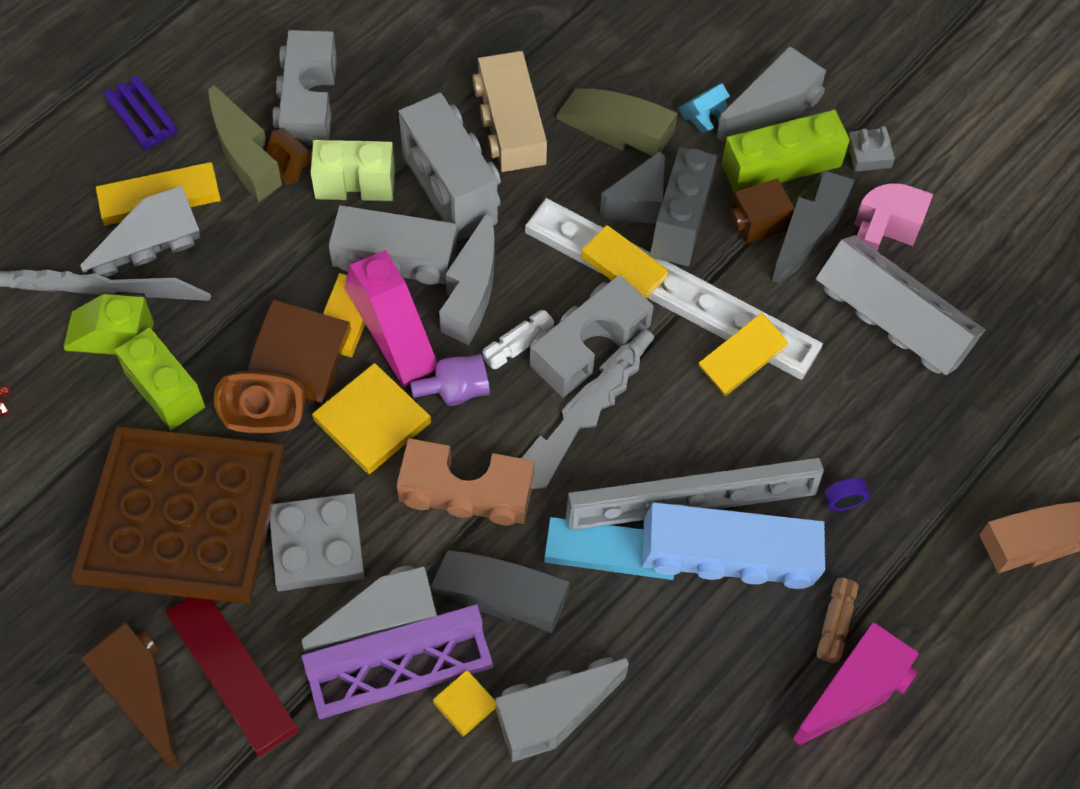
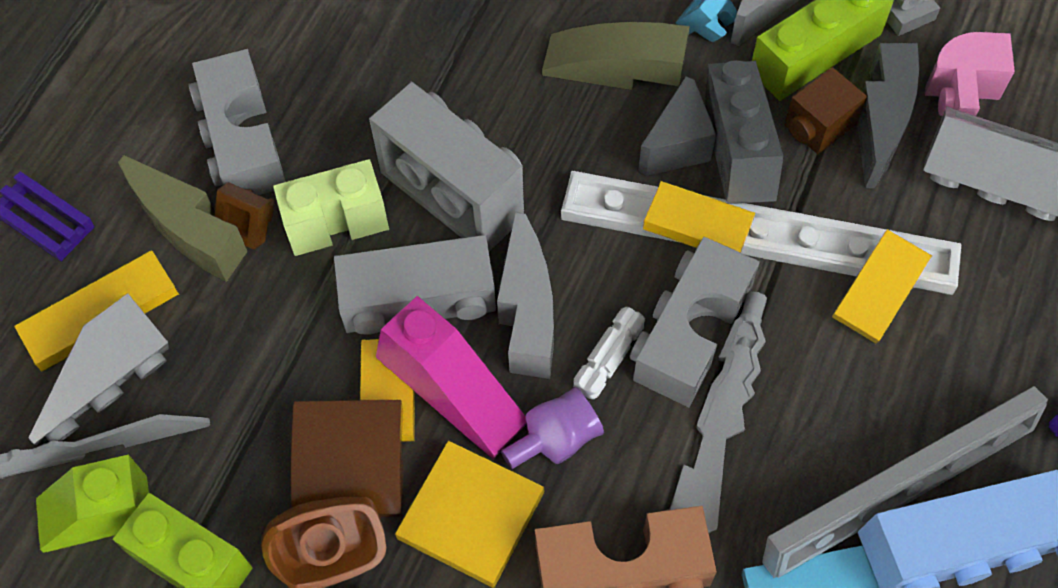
camera: 15 degrees left, 0 degrees up
tan brick [472,51,547,172] -> none

